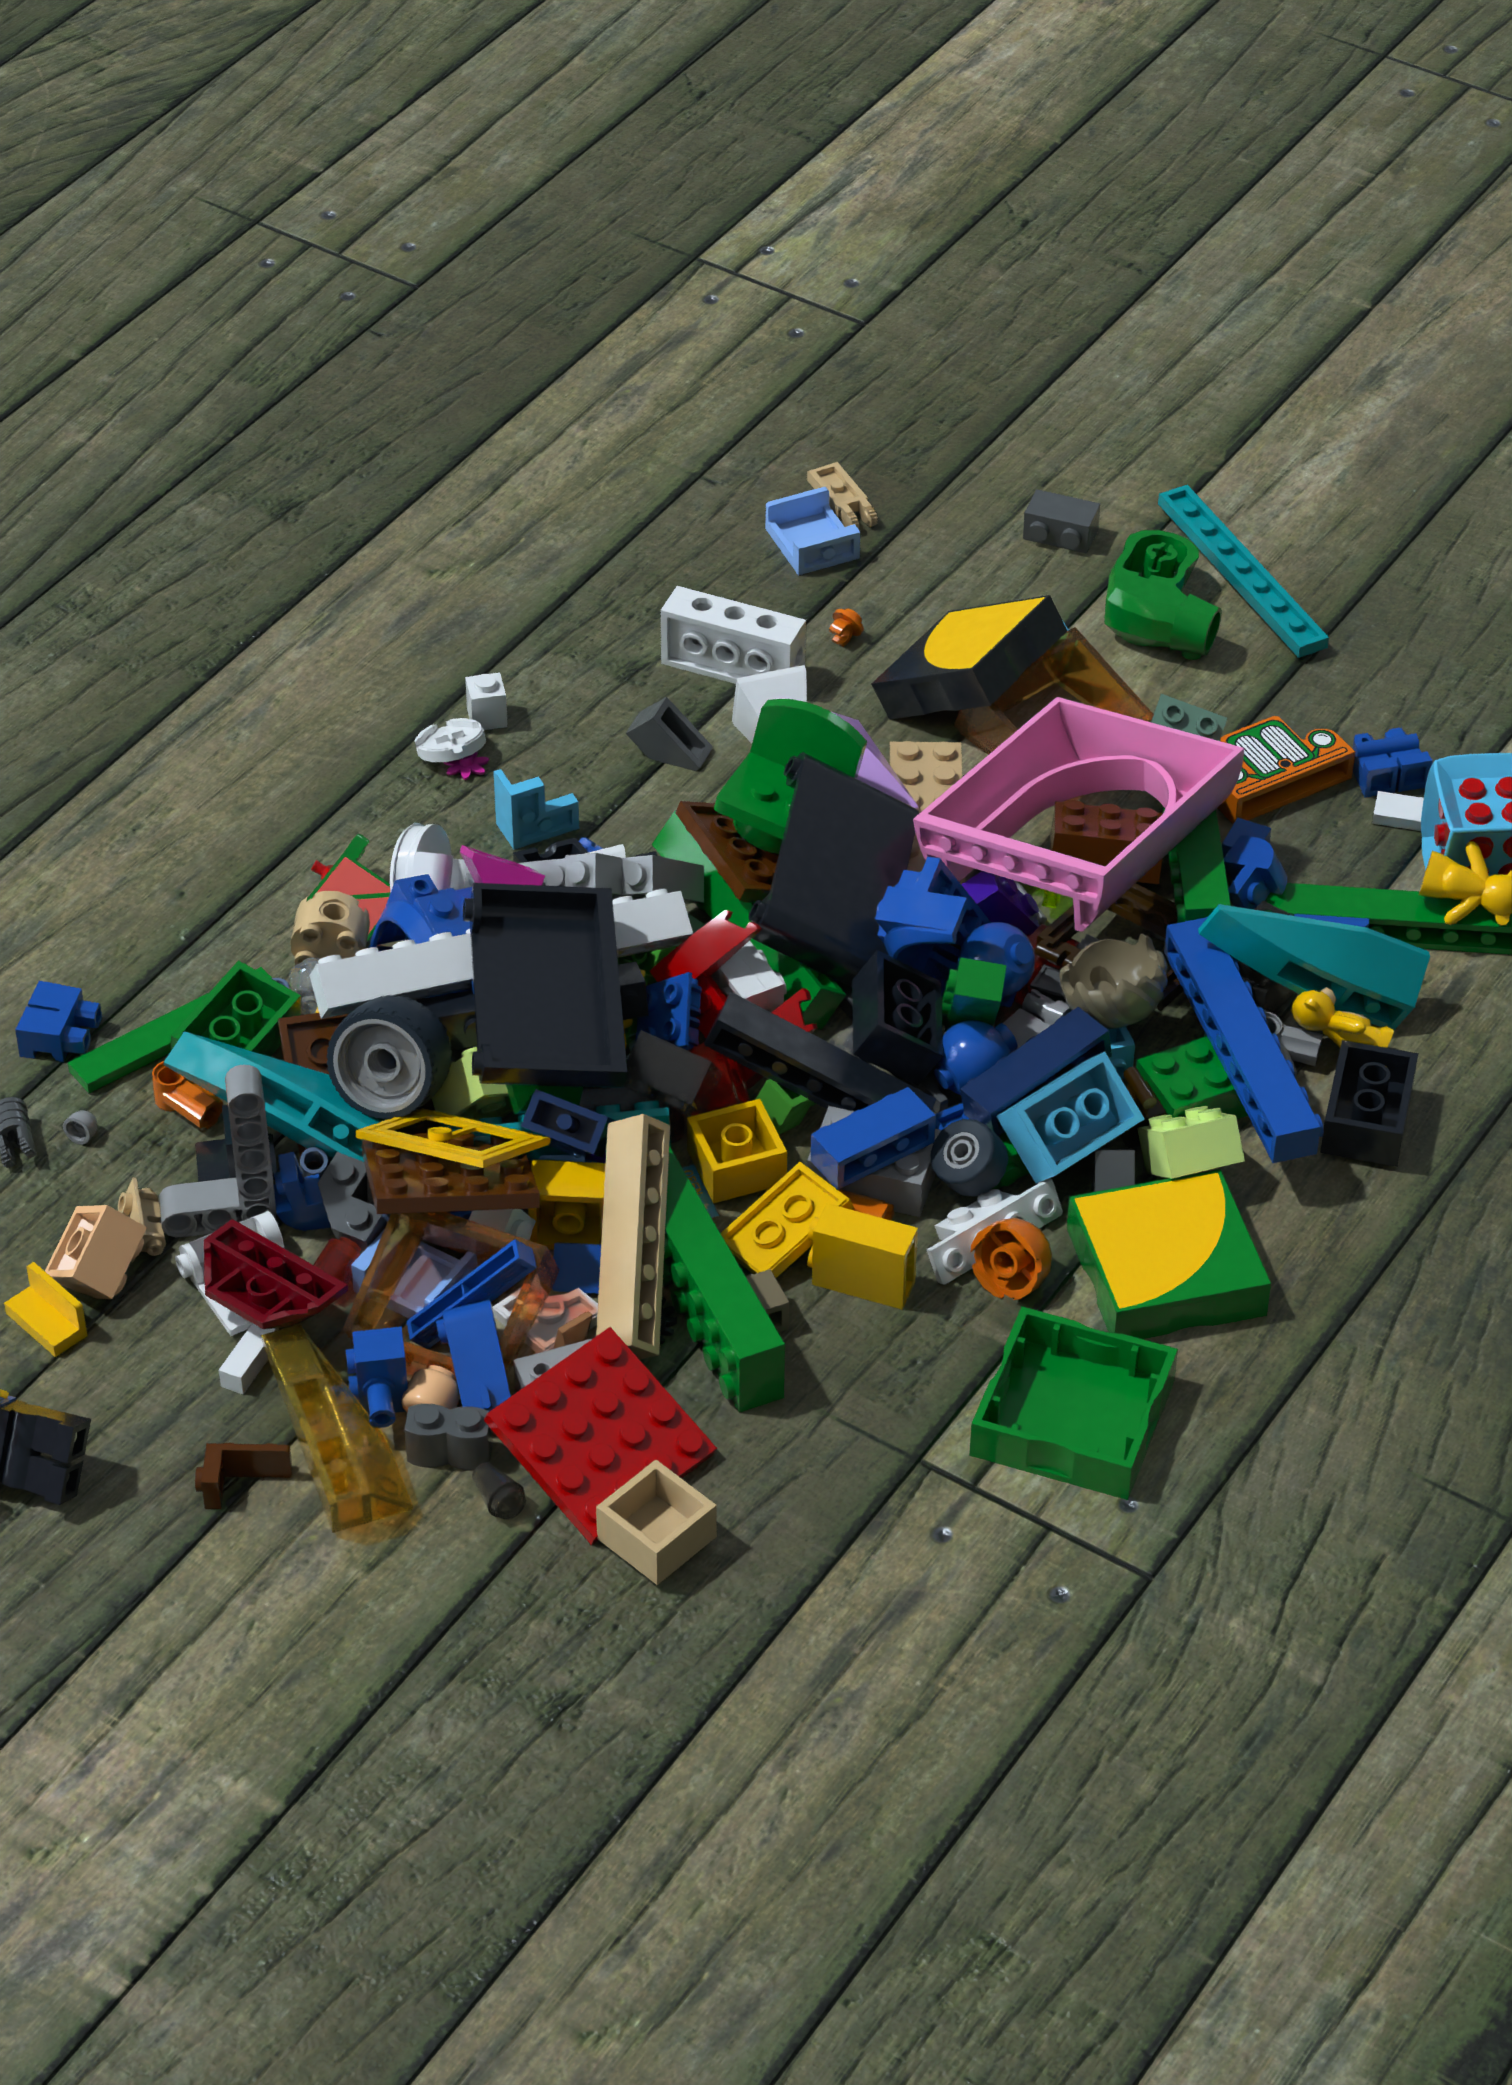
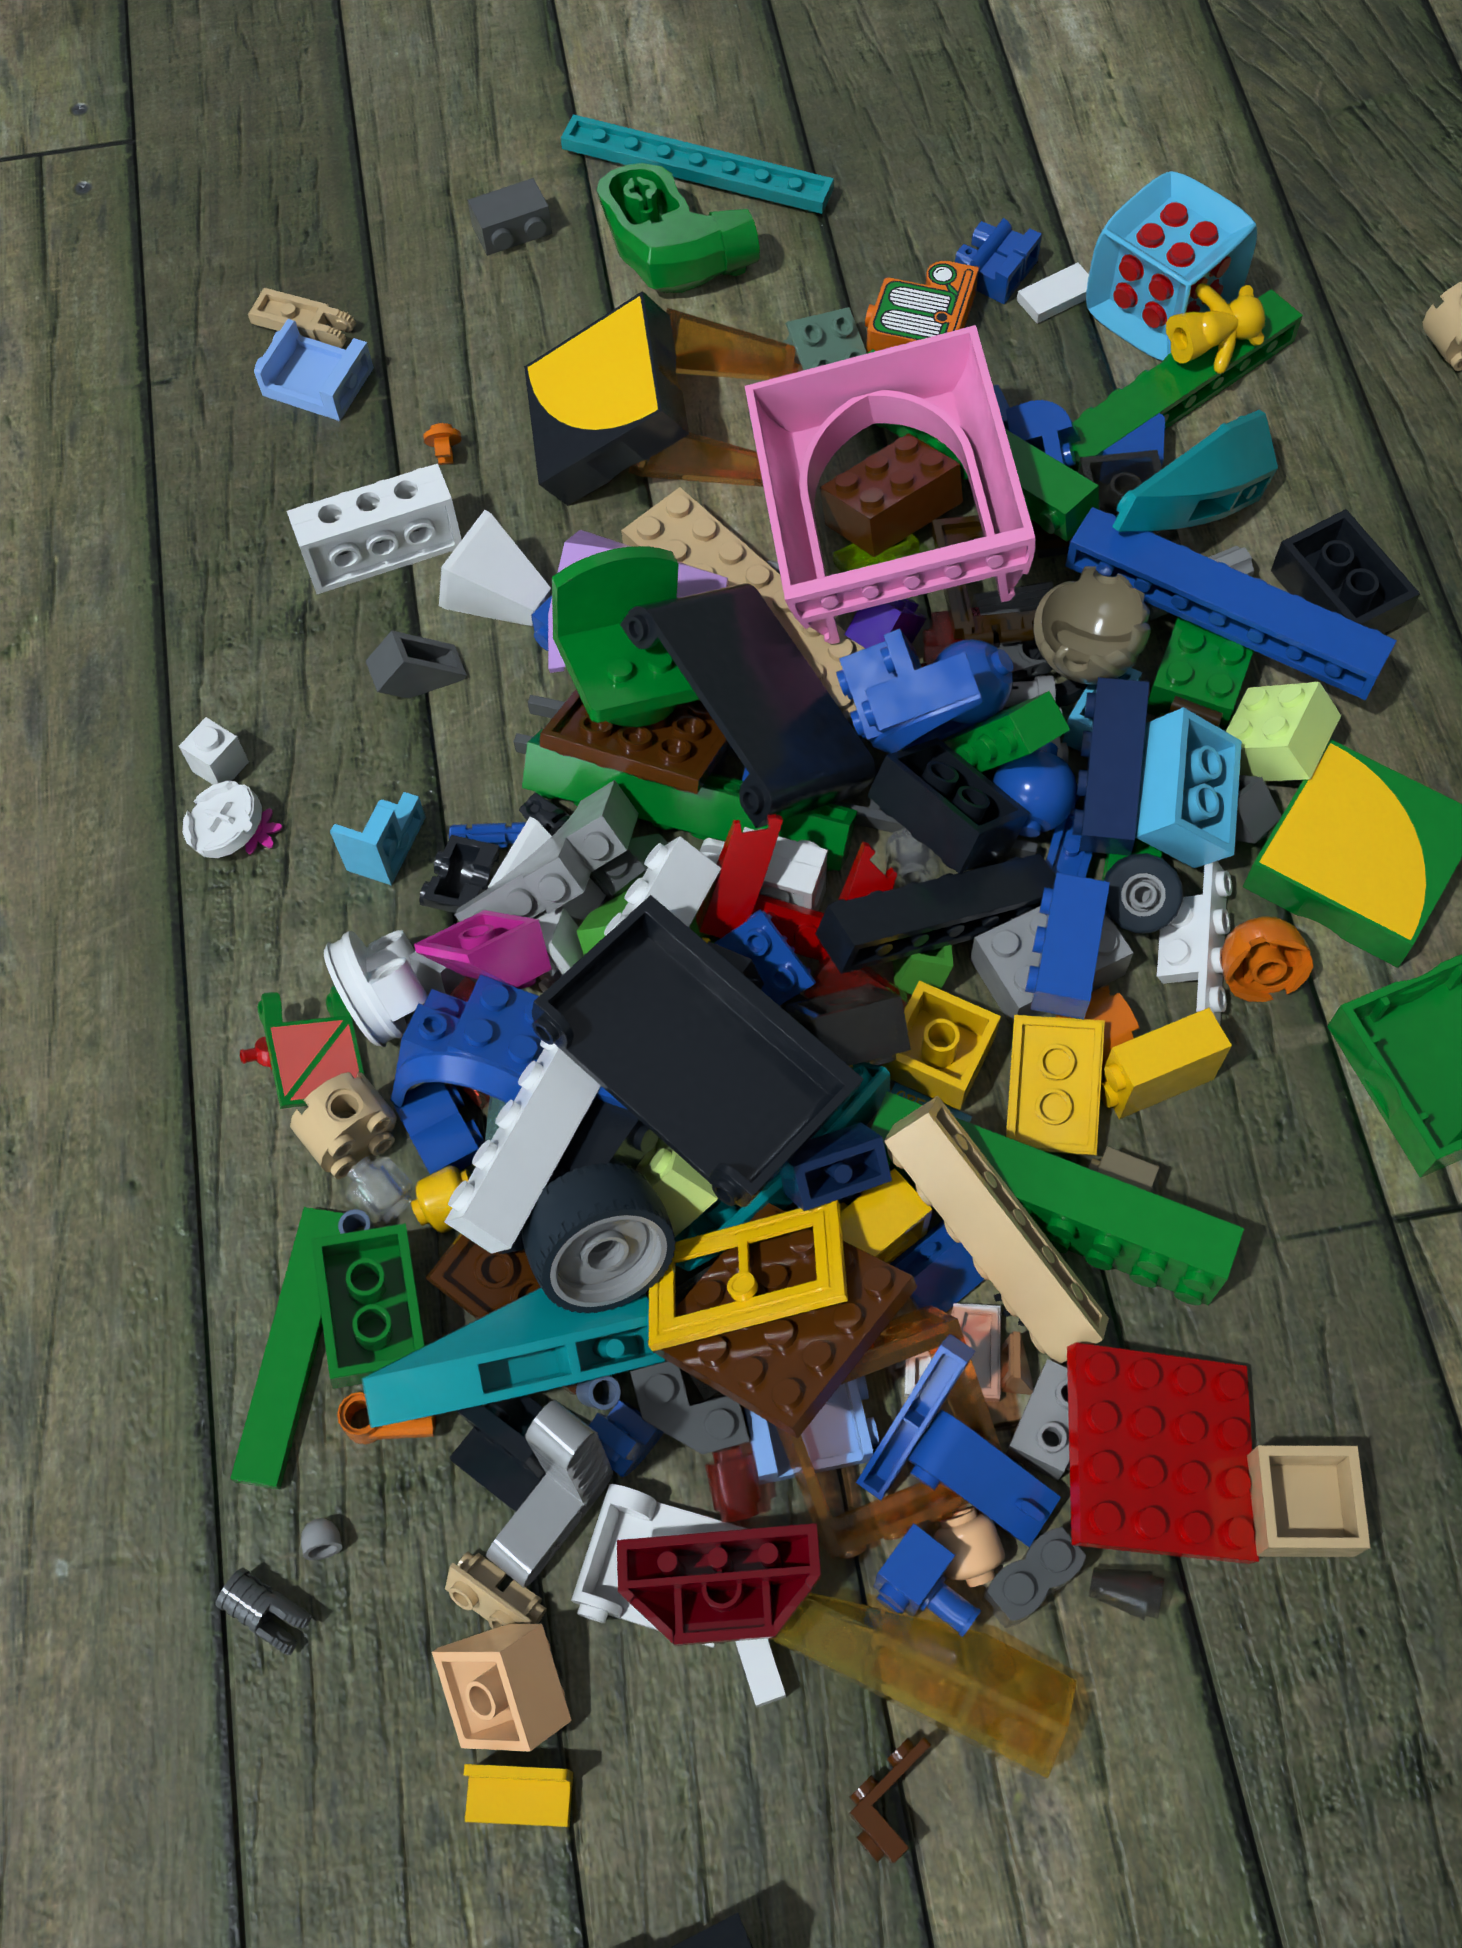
camera: 40 degrees left, 20 degrees up
blue hips [15,981,102,1063] -> none
yellow piece [1291,987,1394,1048] -> none

